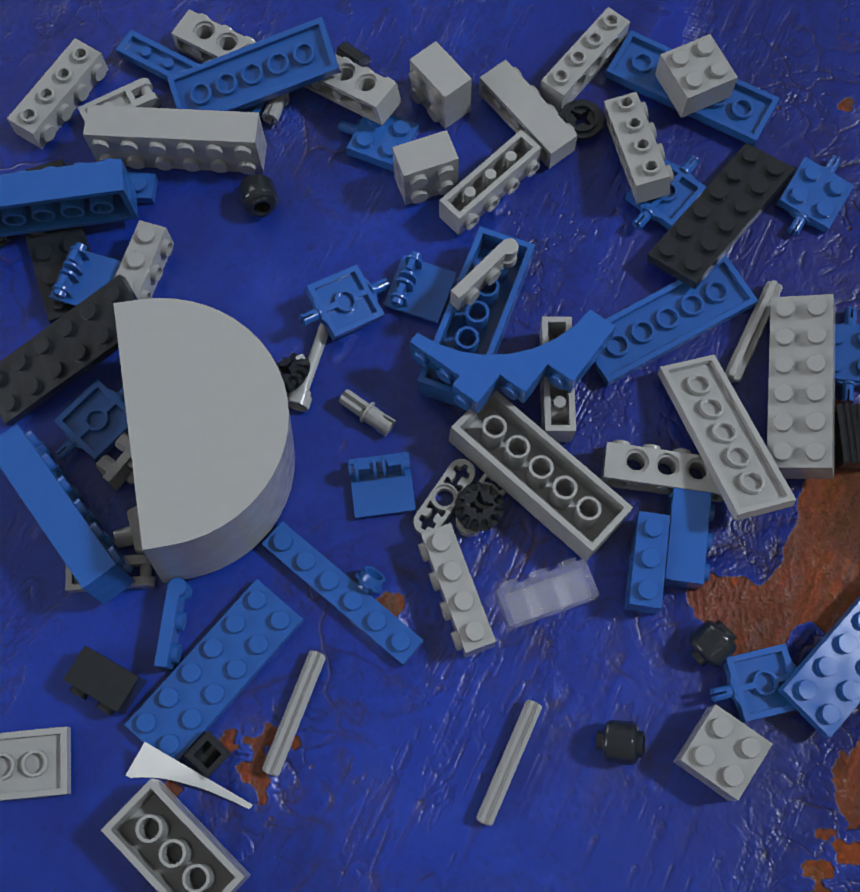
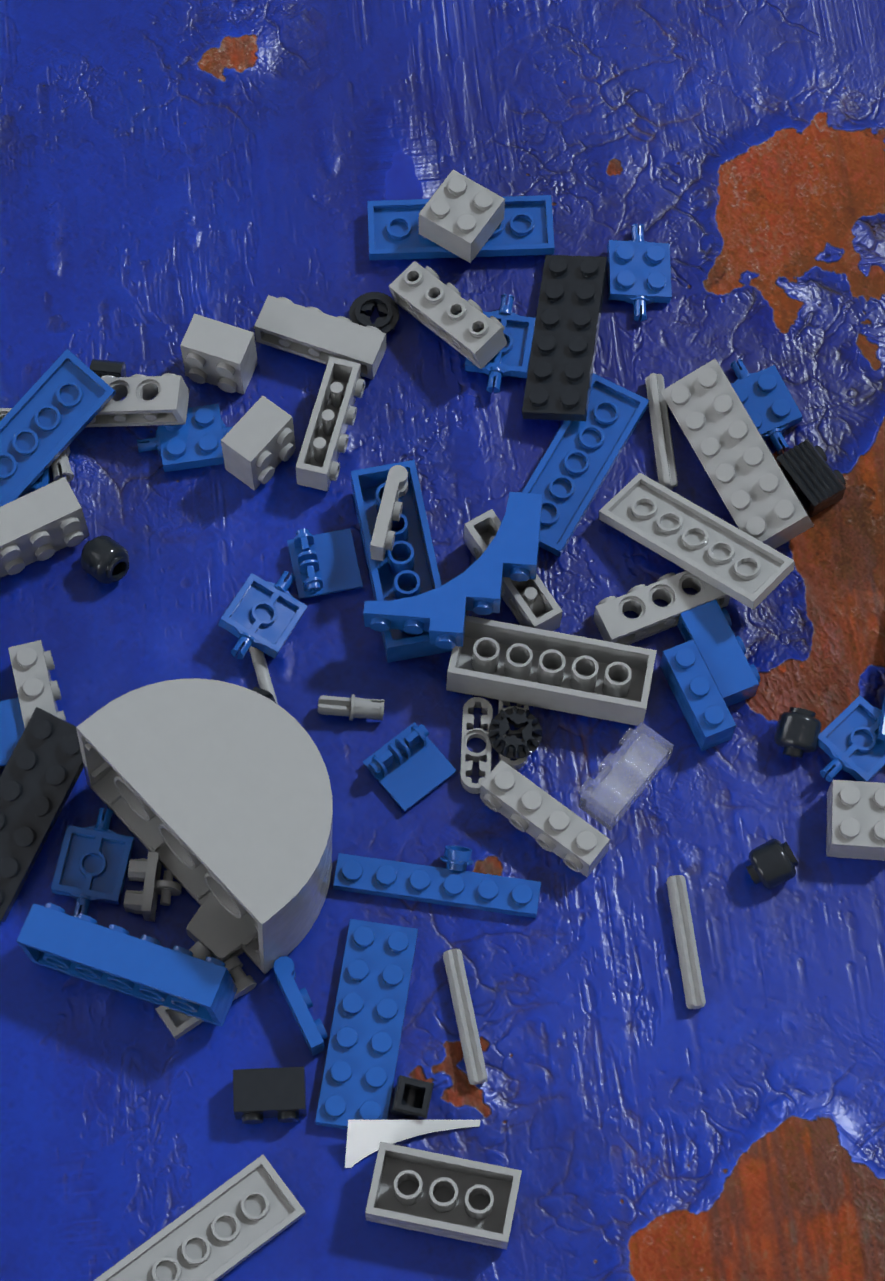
camera: 35 degrees left, 5 degrees down
light grey brick [540,7,630,114] -> none

